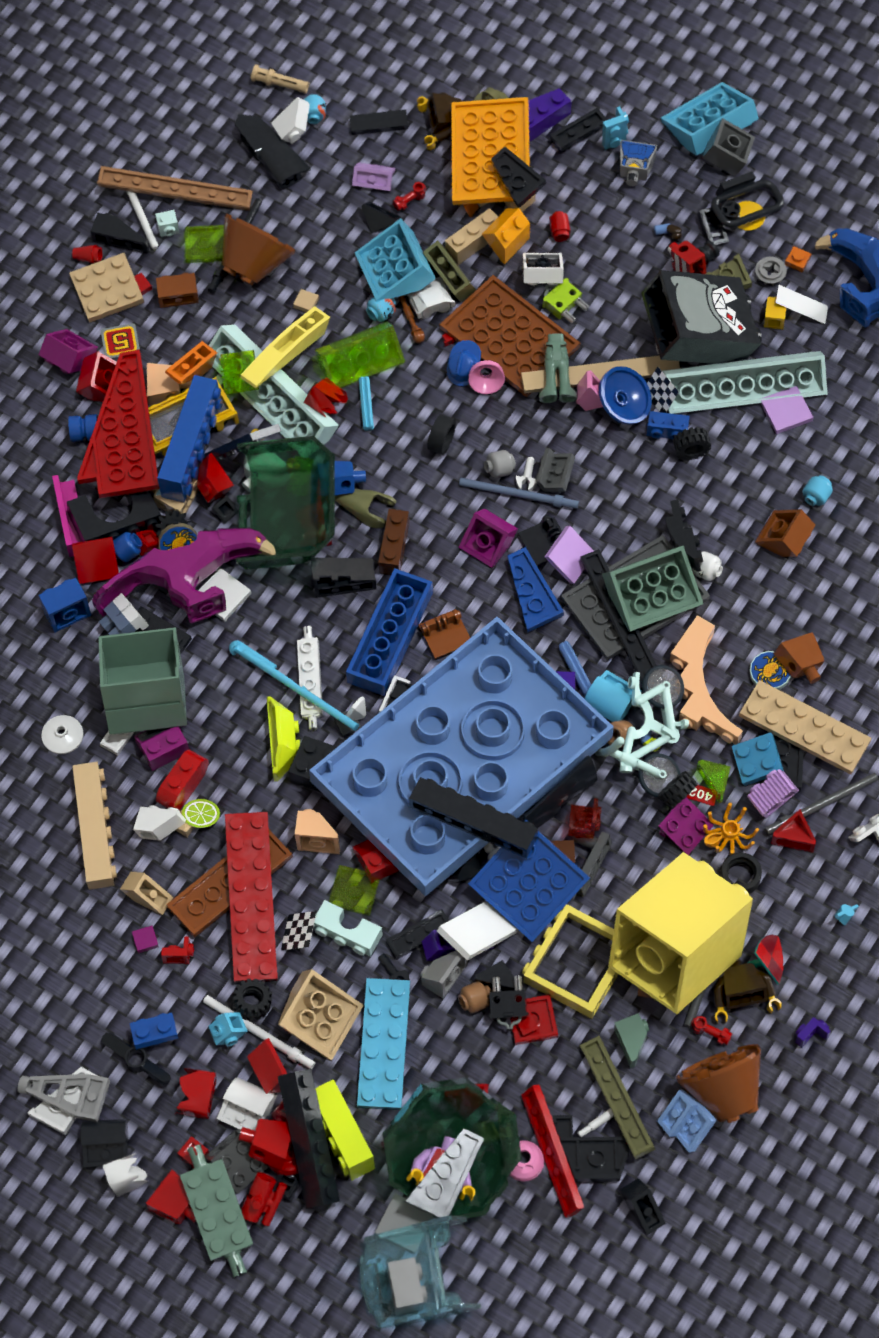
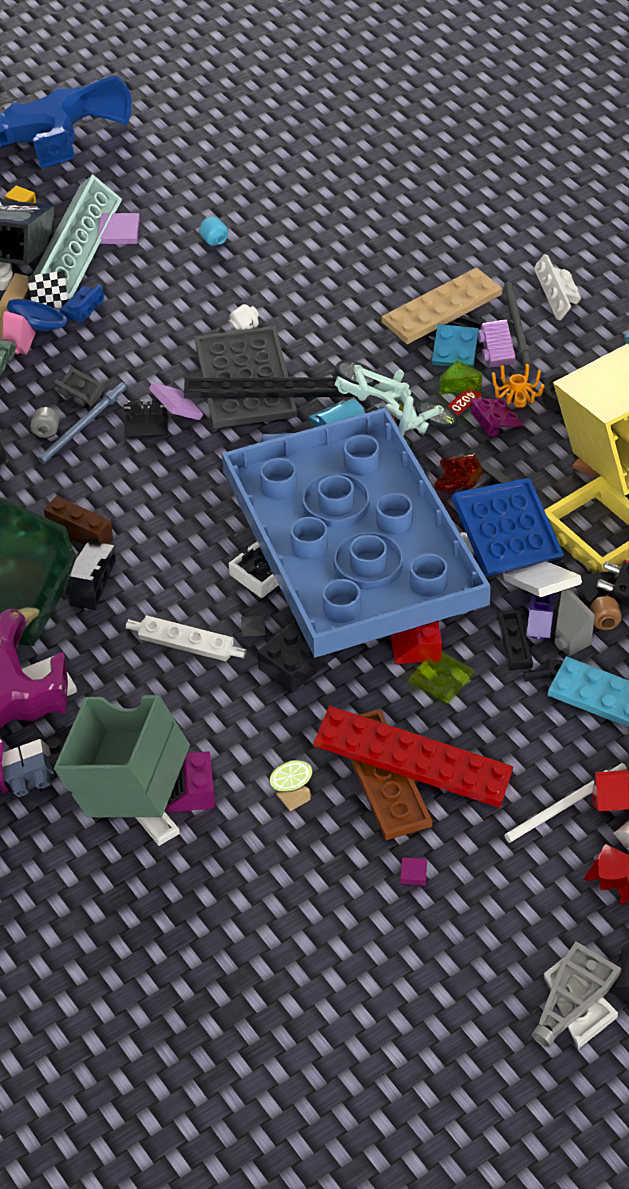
camera: 70 degrees left, 15 degrees down
white dish [41,715,83,754] -> none
tan brick [72,762,117,890] -> none
black piece [102,1032,171,1085] -> none
tan slope [120,872,174,915] -> none
blue bracket [129,1013,179,1049] -> none
white slope [133,805,186,840] -> none
red brick [156,749,209,811] -> none
red bracket [161,936,194,964] -> none
medium azure brick [208,1012,248,1047] -> none
medium azure bar [229,640,359,731] -> none
black tyre [232,978,272,1021] -> none
neon yellow wedge [267,696,300,782] -> none
tan slope [278,969,364,1061] -> none
sticker [281,911,317,950] -> none
light nougat slope [295,809,340,854] -> none
light aqua arch [313,900,383,957] -> none
blue brick [346,568,433,696] -> none
white slope [346,696,366,720] -> none
black brick [409,777,538,859] -> none
dark orange hinge [418,609,470,659] -> none
magenta slope [459,508,518,568] -> none
blue wing [507,547,564,633] -> none
white bar [516,457,537,492] -> none
sand green slope [602,546,704,631] -> none
black tyre [658,771,698,809] -> none
black slope [665,499,703,572] -> none
light nougat arch [670,615,743,745] -> none
black tyre [673,427,711,460] -> none
tile [750,651,791,690] -> none
dark orange slope [755,509,815,557] -> none
red slope [771,809,816,853] -> none
dark orange torso [773,632,824,684] -> none
white sticker [776,285,828,324] -> none

